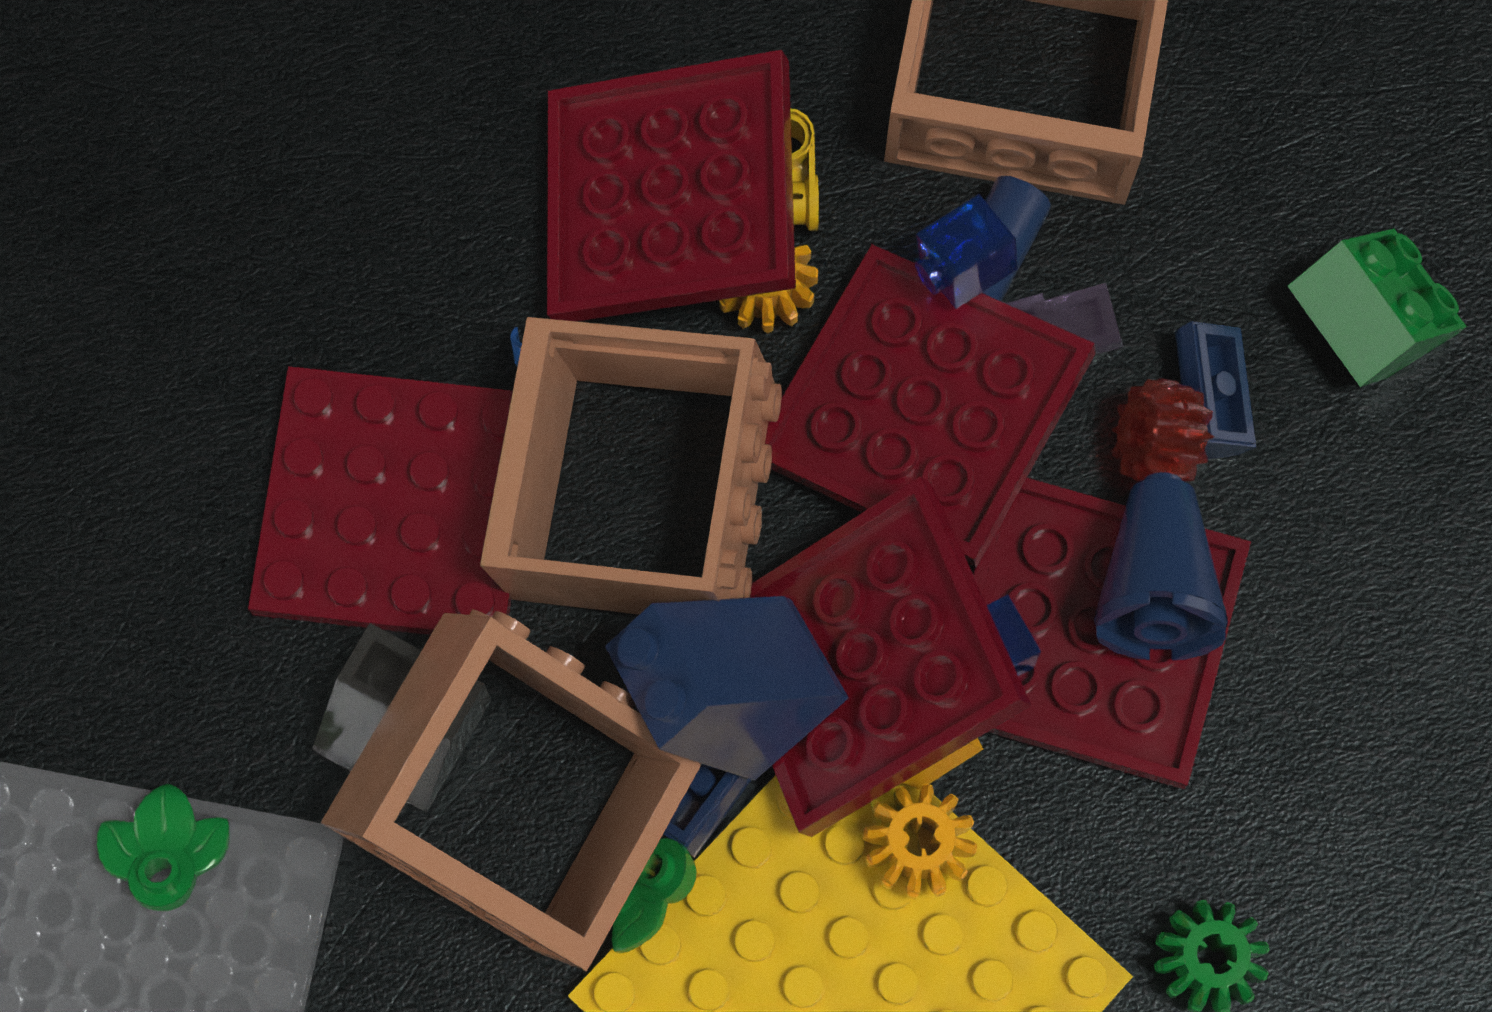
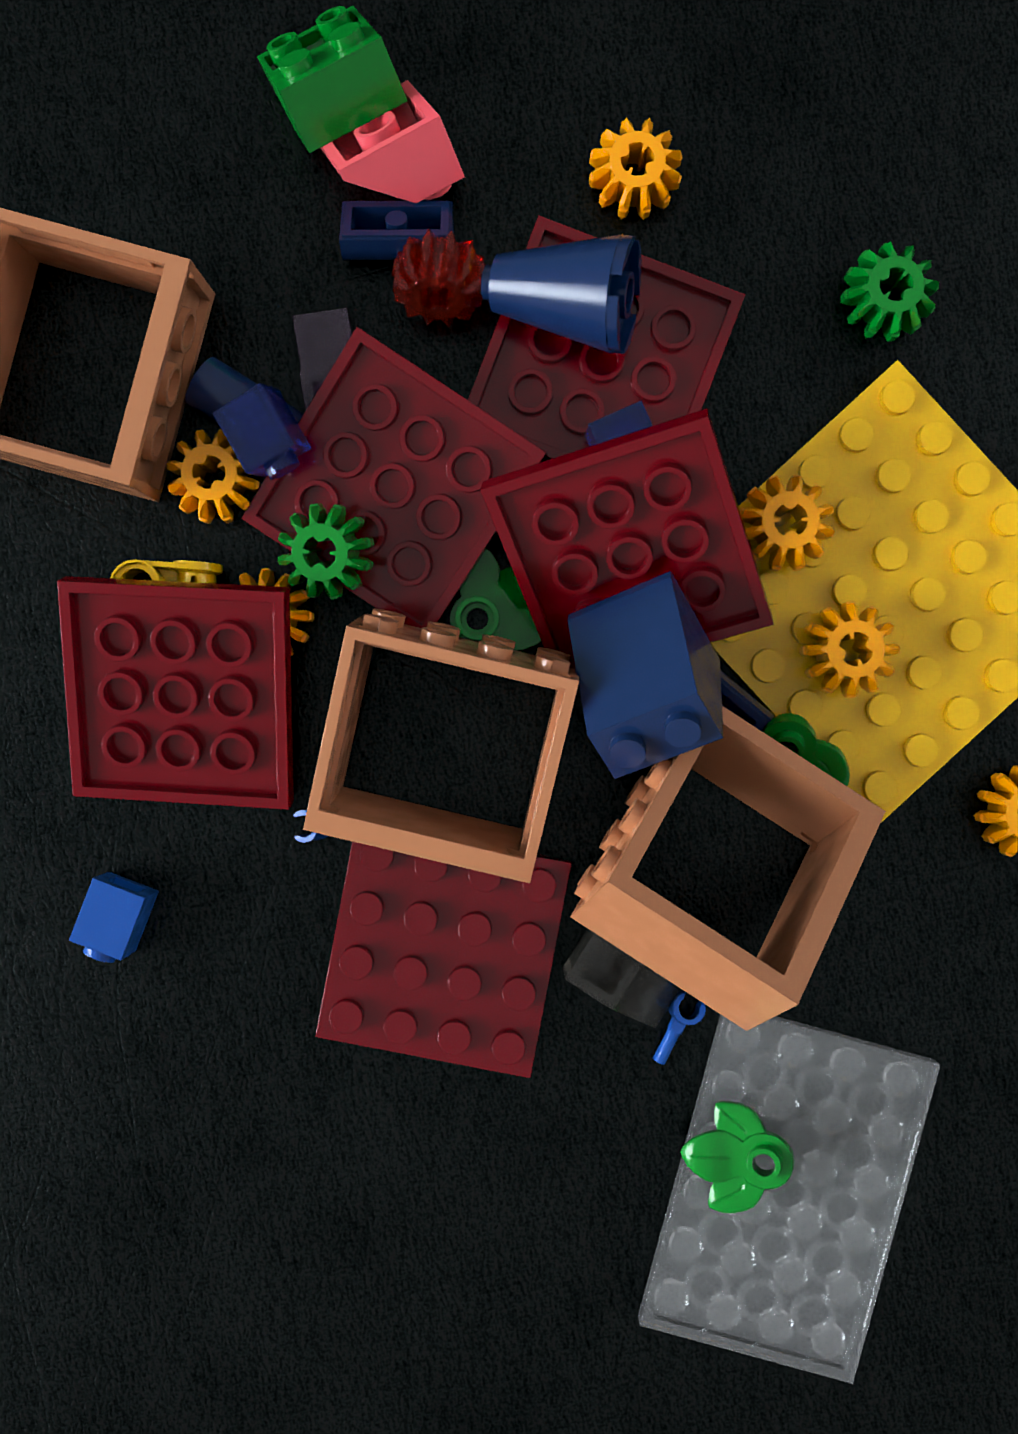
camera: 85 degrees left, 15 degrees up
none -> blue brick [69,872,159,963]
none -> light orange gear [167,429,262,524]
none -> green gear [277,503,374,599]
none -> coral slope [321,80,465,203]
none -> green plate [450,549,541,651]
none -> light orange gear [589,117,682,220]
none -> blue hand [653,991,706,1065]
none -> light orange gear [799,601,901,698]

